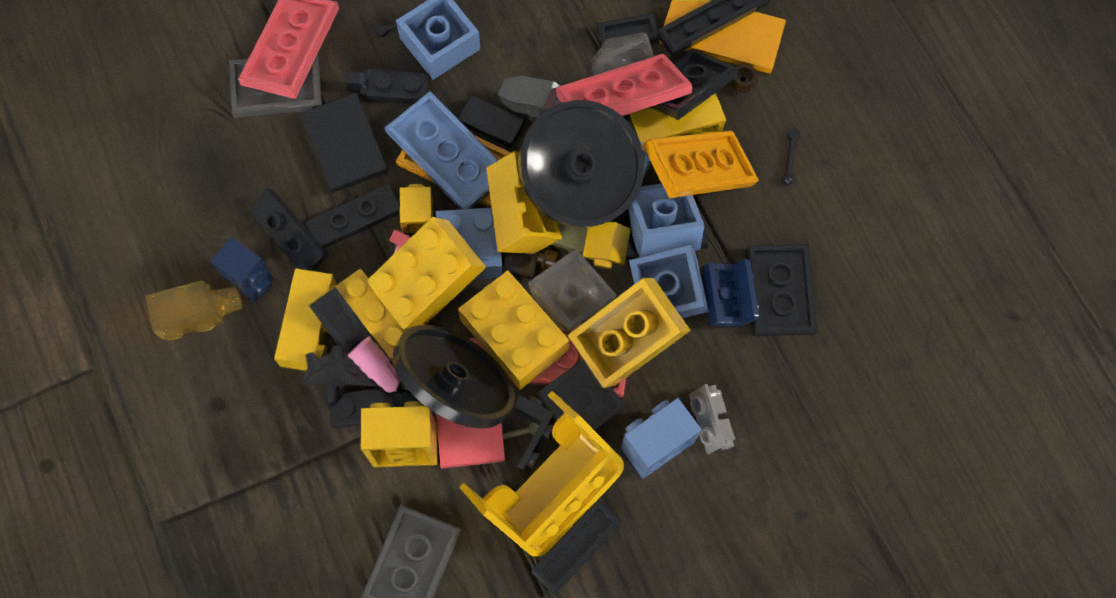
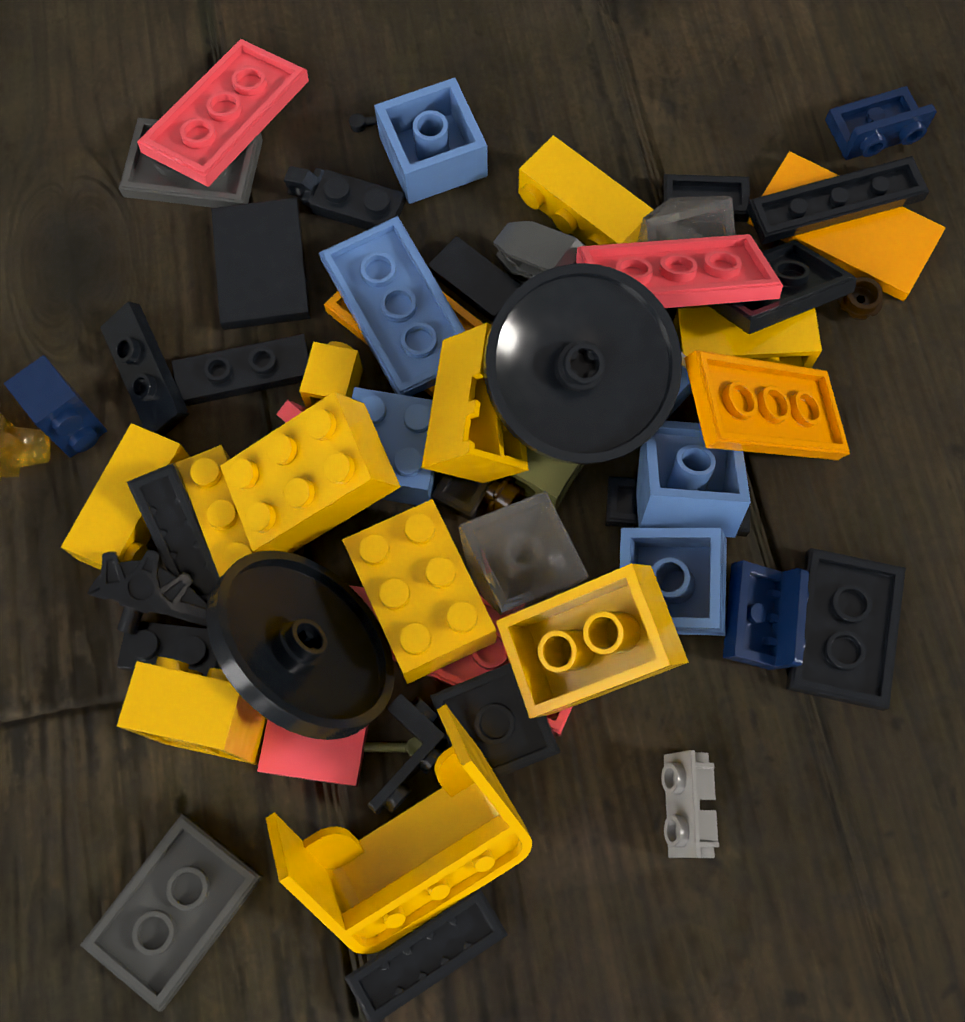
camera: 20 degrees right, 0 degrees up
bright pink hinge [347,336,401,393] -> none
yellow brick [583,222,631,269] -> none
medium blue brick [620,398,702,479] -> none
black hinge [782,129,800,186] -> none
none -> yellow brick [518,135,654,246]

